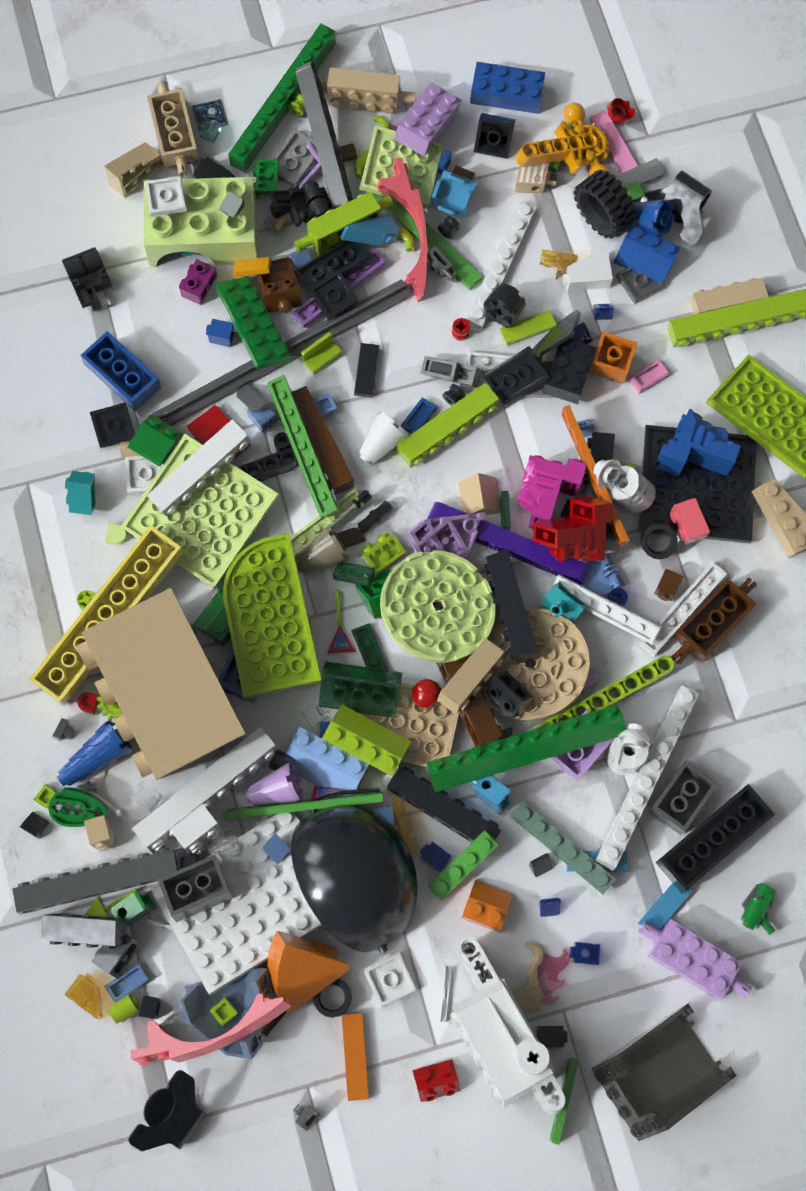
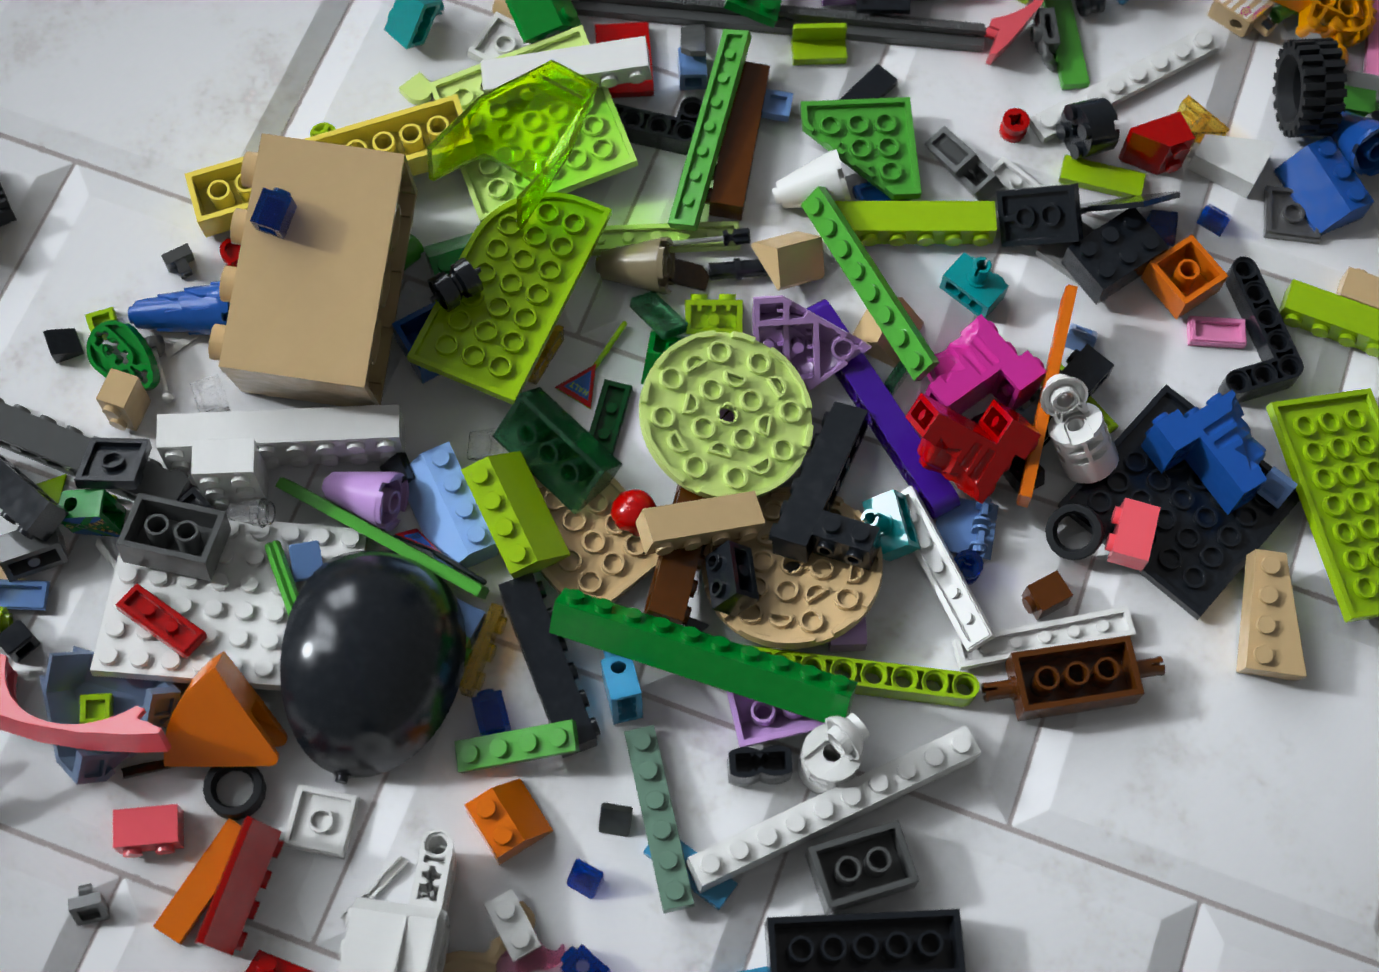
camera: 35 degrees right, 5 degrees down
black wheel [442,384,465,406] -> none
none -> black hinge [74,438,152,490]
none -> coral brick [113,804,184,858]
none -> red tile [115,583,207,659]
none -> red slope [195,816,284,956]
none -> clear blue brick [250,187,297,239]
none -> bright green axle [265,540,299,616]
none -> clear neon green windscreen [427,60,598,230]
none -> black wheel [427,258,484,312]
none -> white plate [483,888,542,962]
none -> black brick [727,745,793,786]
none -> tan slope [751,231,825,291]
none -> bright green plate [800,97,922,200]
none -> bright green plate [801,186,940,381]
none -> black brick [812,510,881,571]
none -> teal brick [939,252,1009,319]
none -> red slope [1118,111,1195,175]
none -> black beam [1218,256,1304,403]
none -> medium blue tile [1257,466,1298,509]

